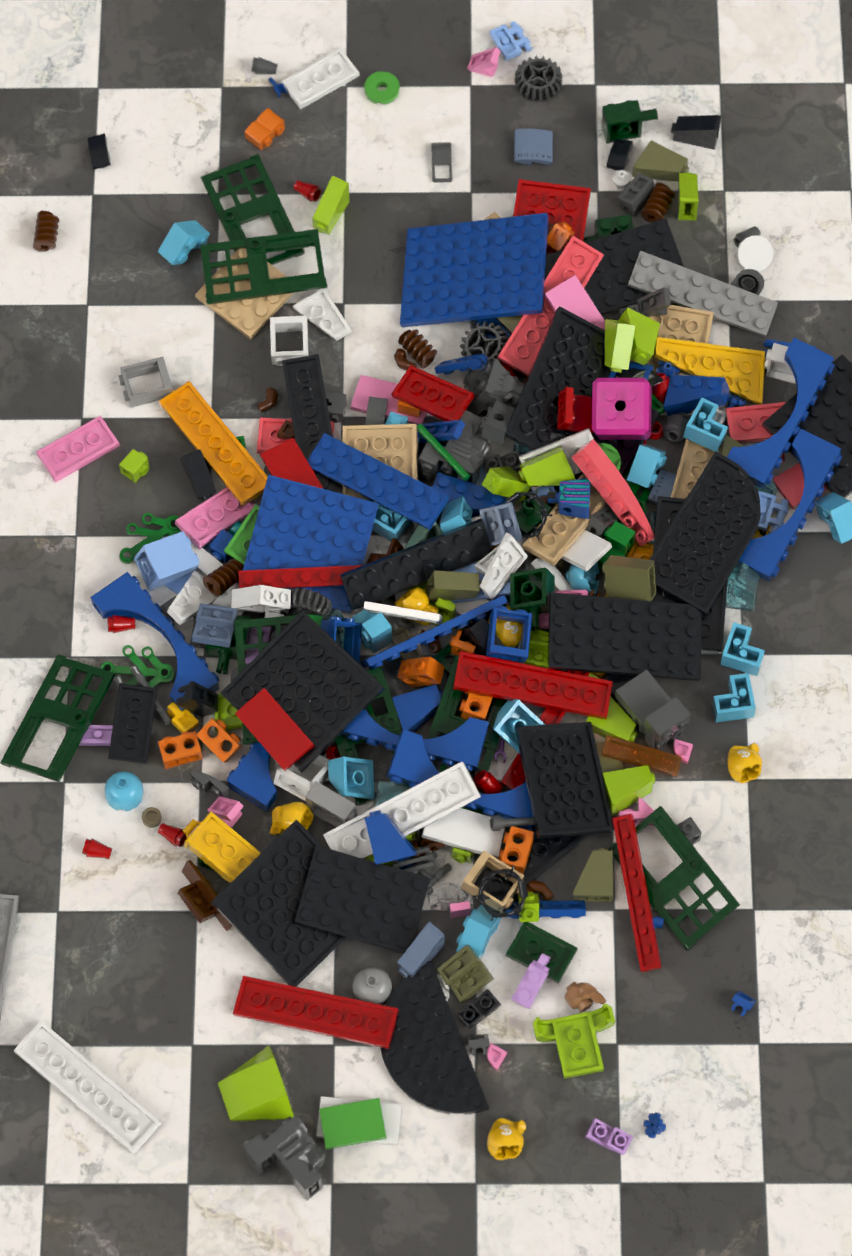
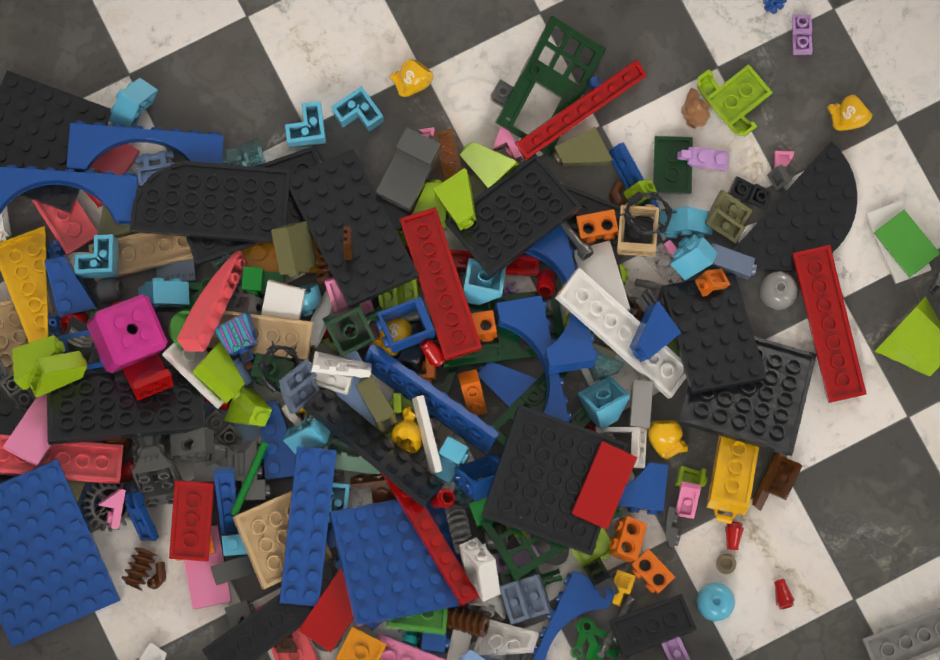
camera: 115 degrees left, 15 degrees up
none -> bright pink slope [97,489,126,529]
none -> reddish brown tile [343,226,353,260]
none -> red cone [419,338,445,367]
none -> red cone [430,489,455,508]
none -> lime slope [433,168,476,231]
none -> medium azure brick [670,234,718,280]
none -> lime bracket [675,465,708,488]
none -> orange bracket [695,268,730,296]

